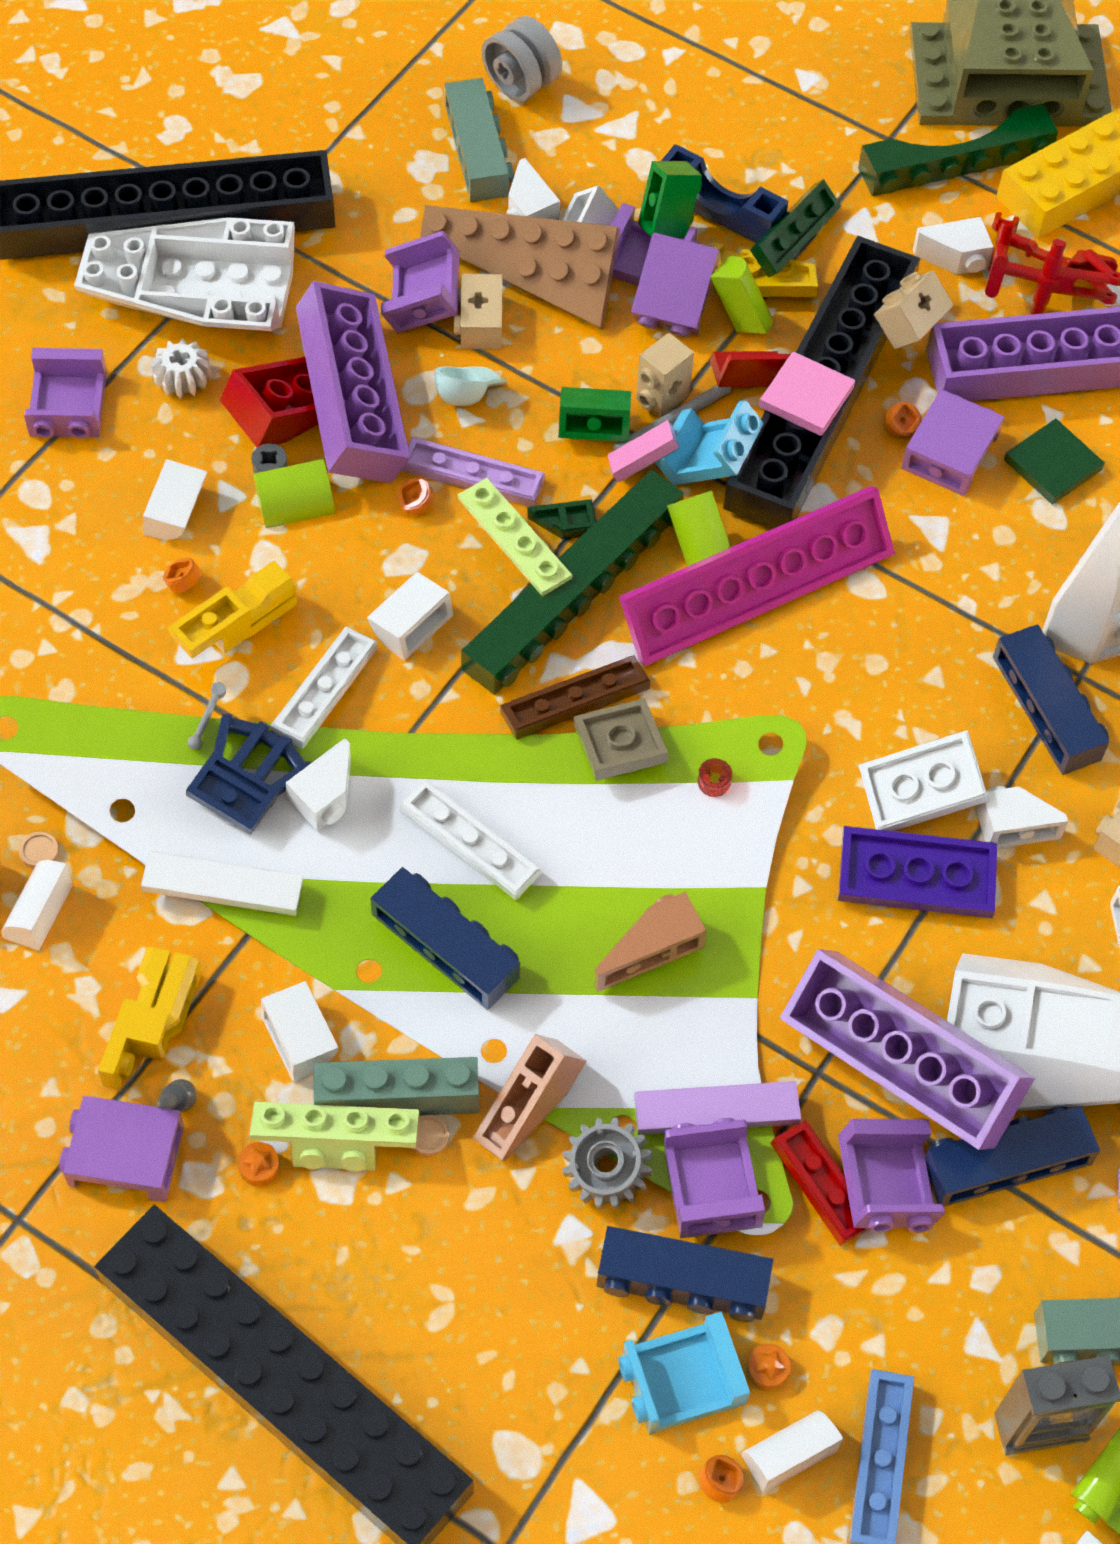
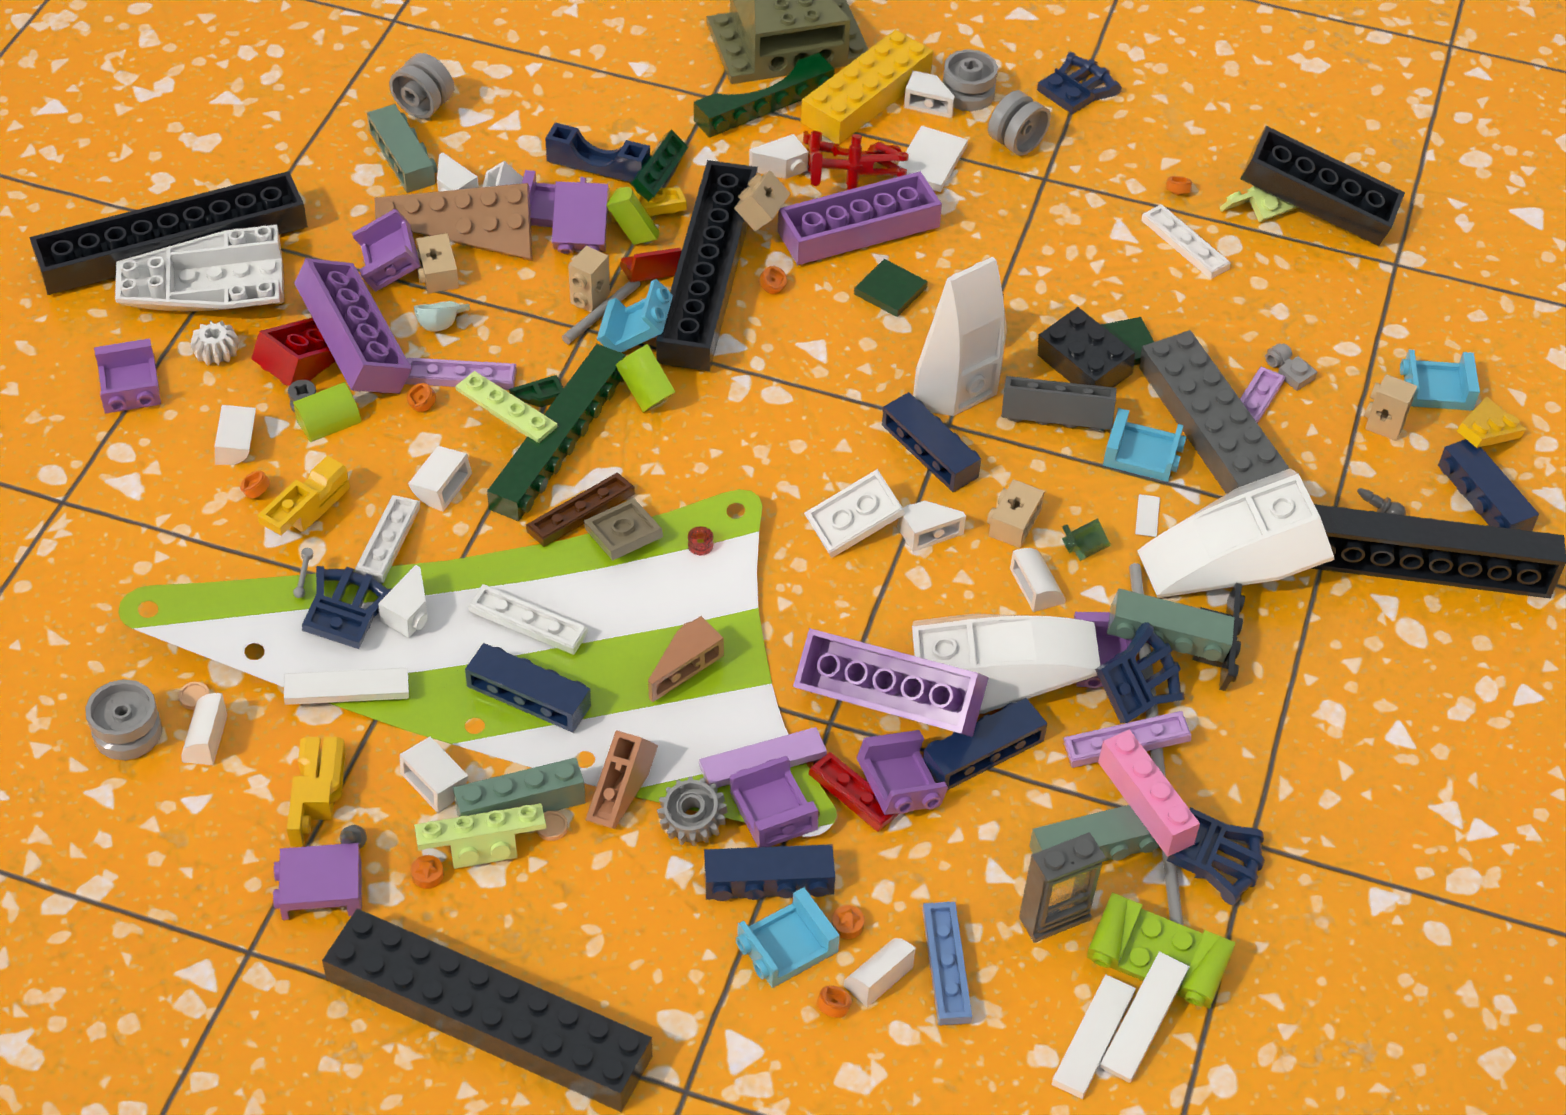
camera: 15 degrees left, 10 degrees down
green brick [558,387,631,442] -> none
bright pink tile [608,420,679,482] -> none
dark pink plate [619,486,895,666] -> none
green brick [638,161,702,238] -> none
bright pink tile [759,352,855,436] -> none
dark purple plate [838,826,997,918] -> none
medium lavender panel [901,389,1005,497] -> none

